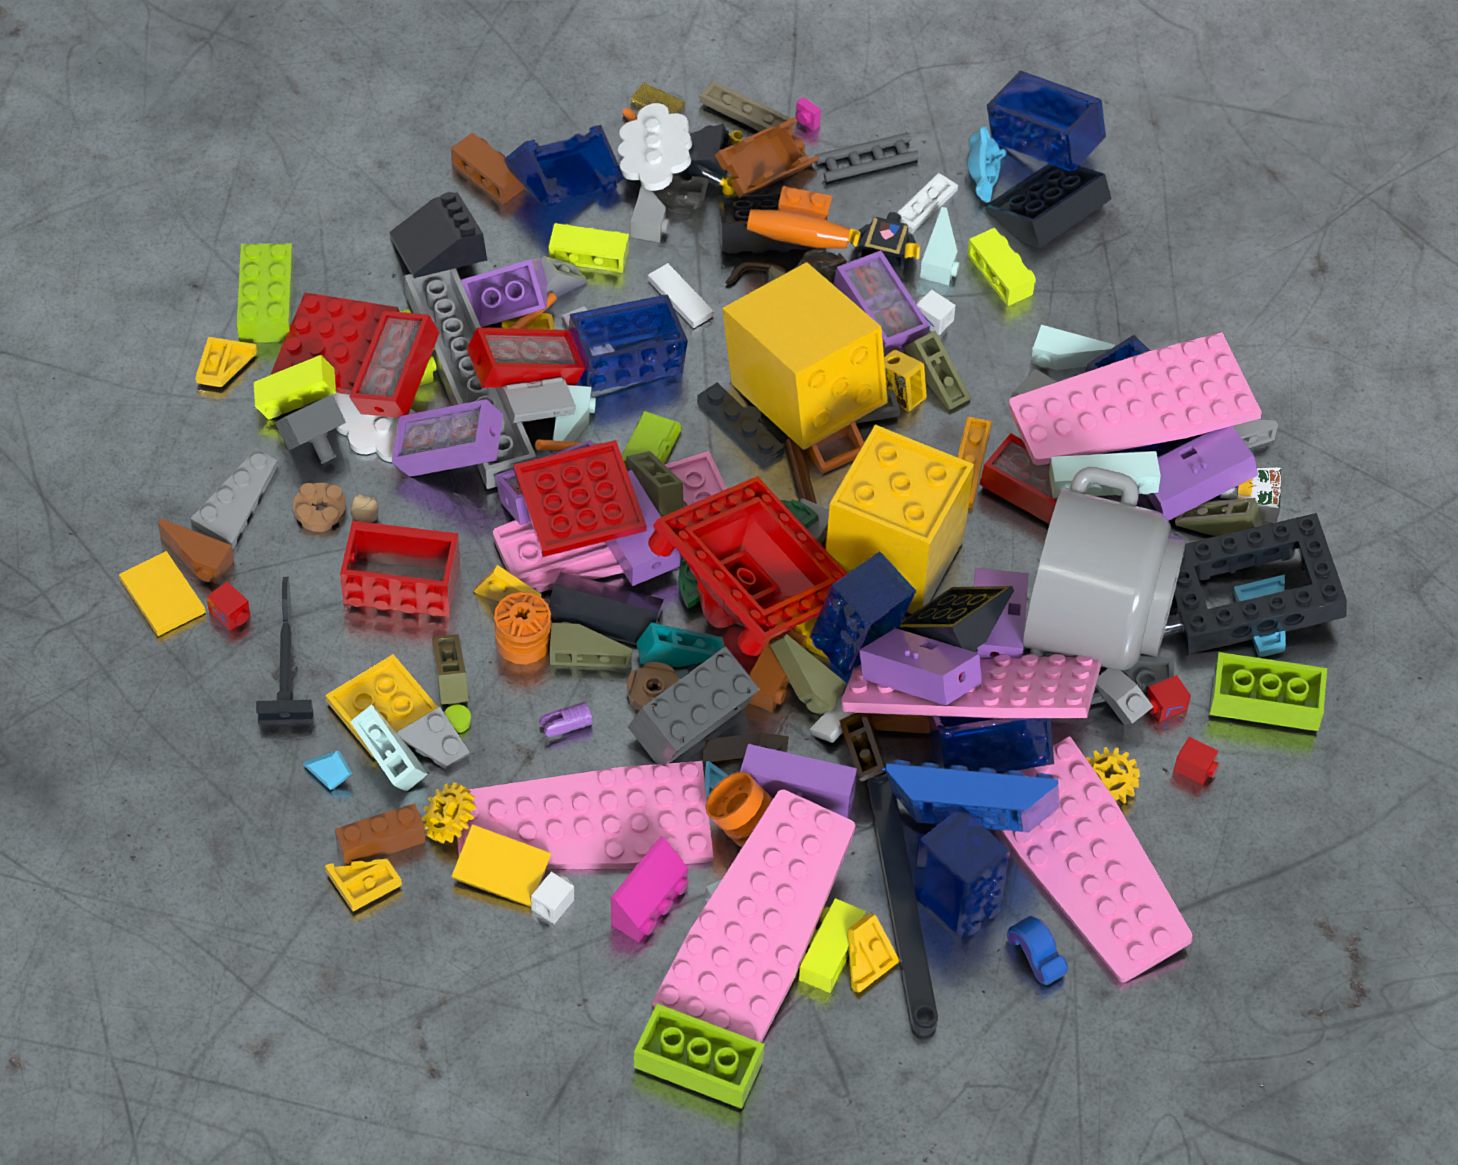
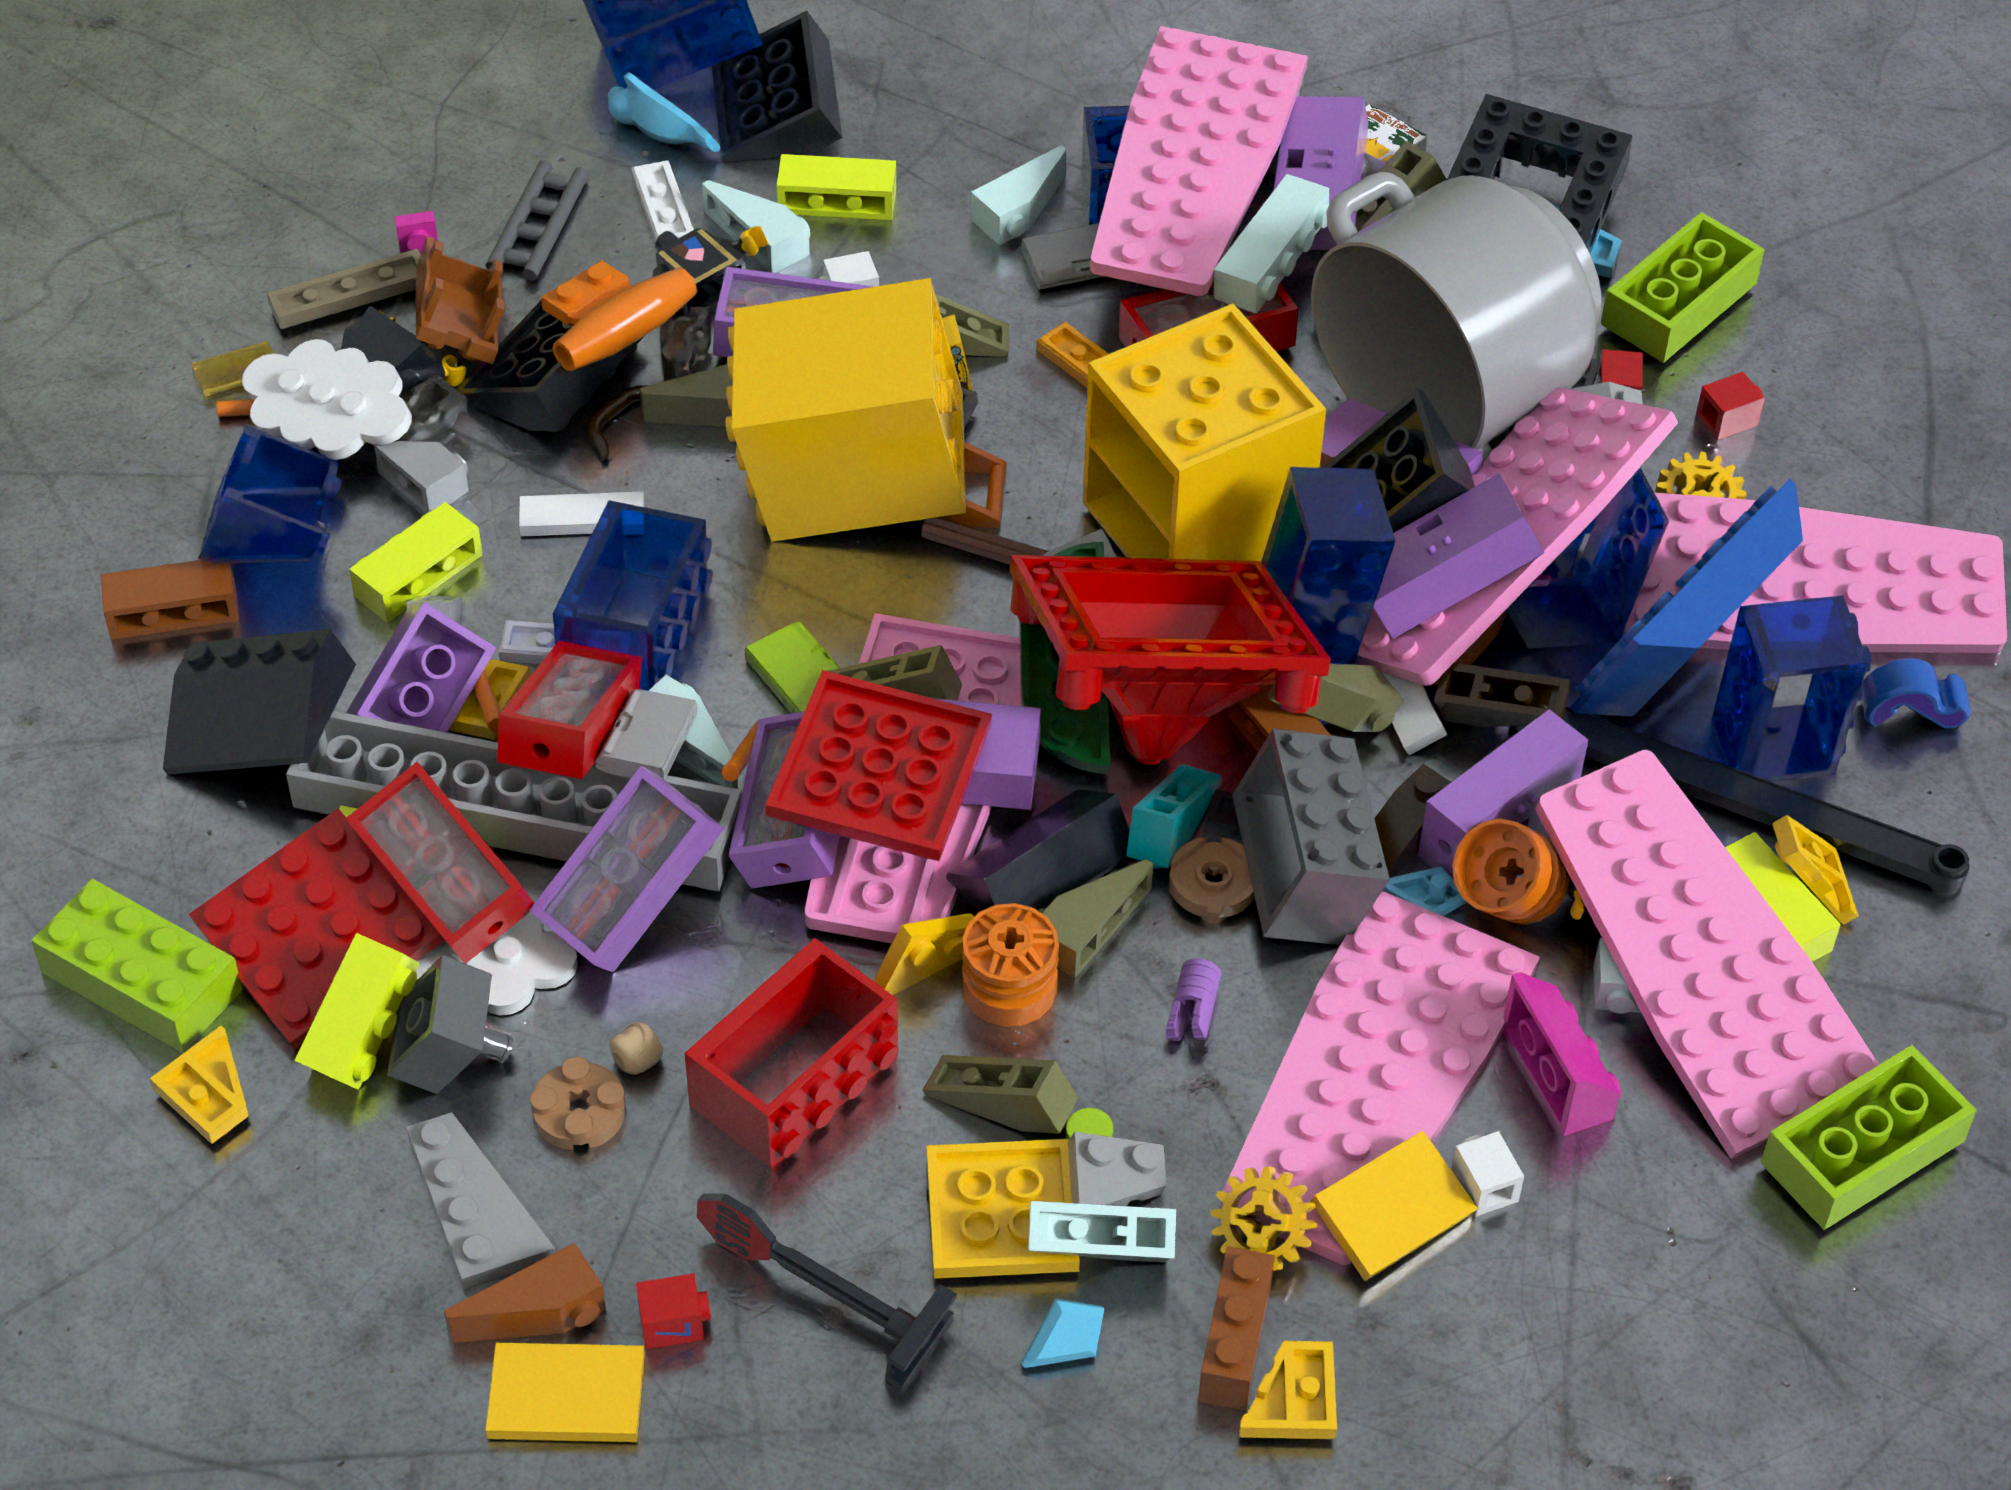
camera: 55 degrees left, 5 degrees down
black hinge [697,382,784,466] -> none

